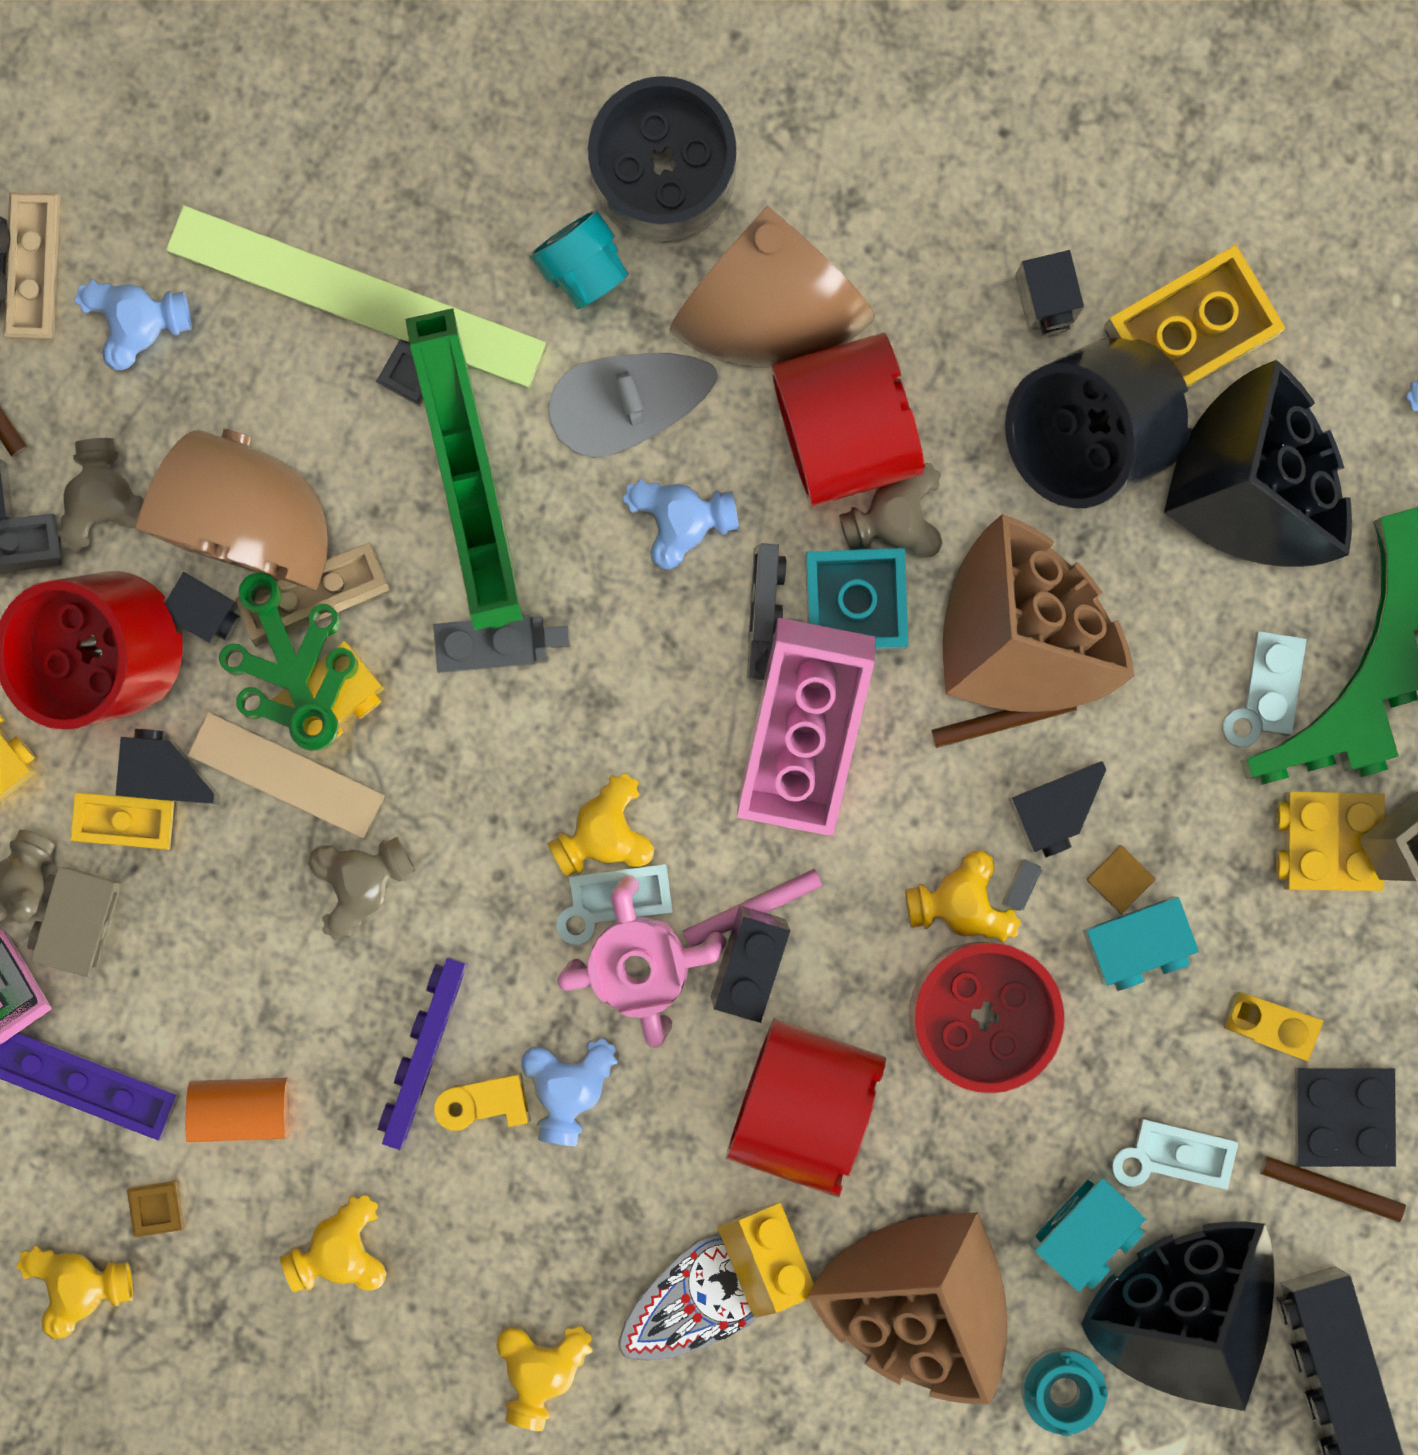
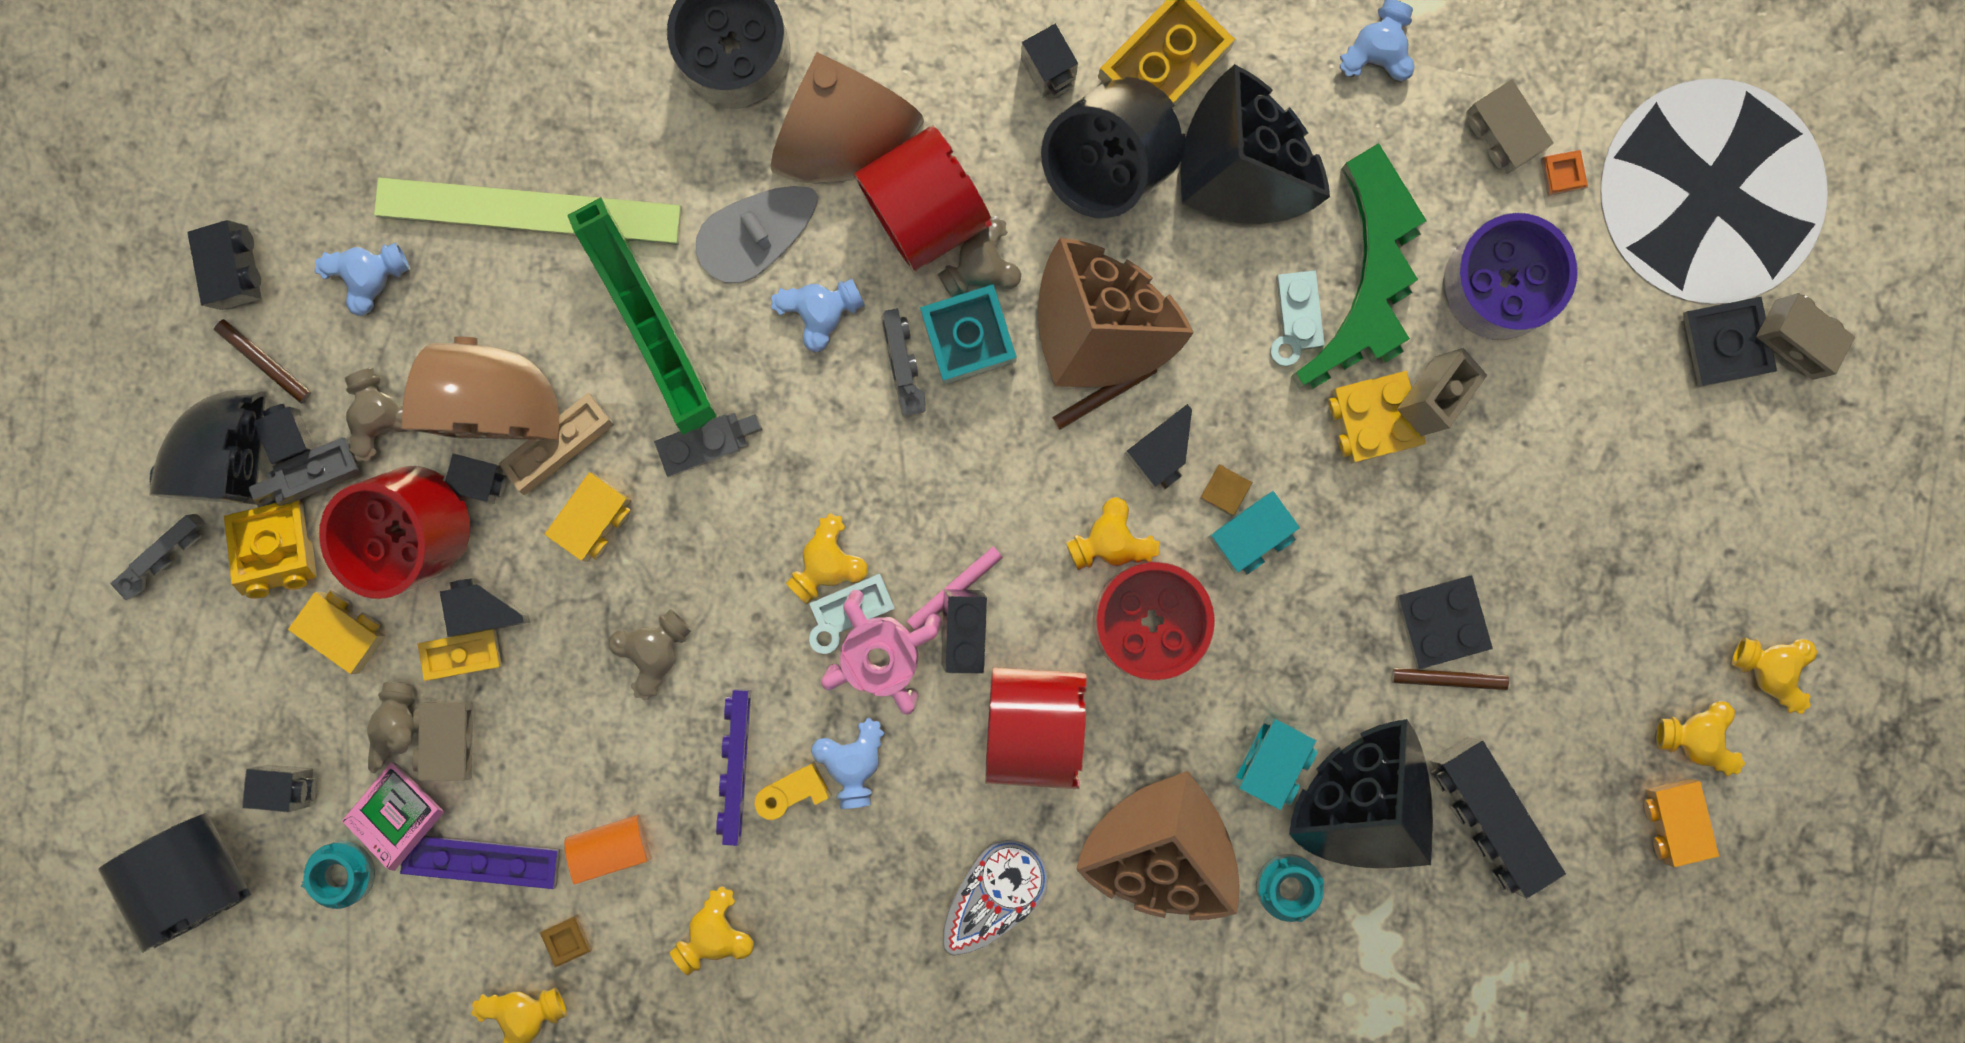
camera: 15 degrees left, 0 degrees up
tan tile [3,192,60,340] -> none
tan tile [187,712,386,839] -> none
green plant [219,573,358,751] -> none
dark grey tile [376,340,423,407] -> none
yellow animal [496,1325,593,1431] -> none
teal piece [529,209,628,310] -> none
yellow brick [717,1202,814,1317] -> none
bright pink brick [737,617,875,836] -> none
dark grey tile [1002,859,1042,911] -> none
light aqua hinge [1112,1118,1239,1190] -> none
yellow leg [1224,991,1324,1062] -> none

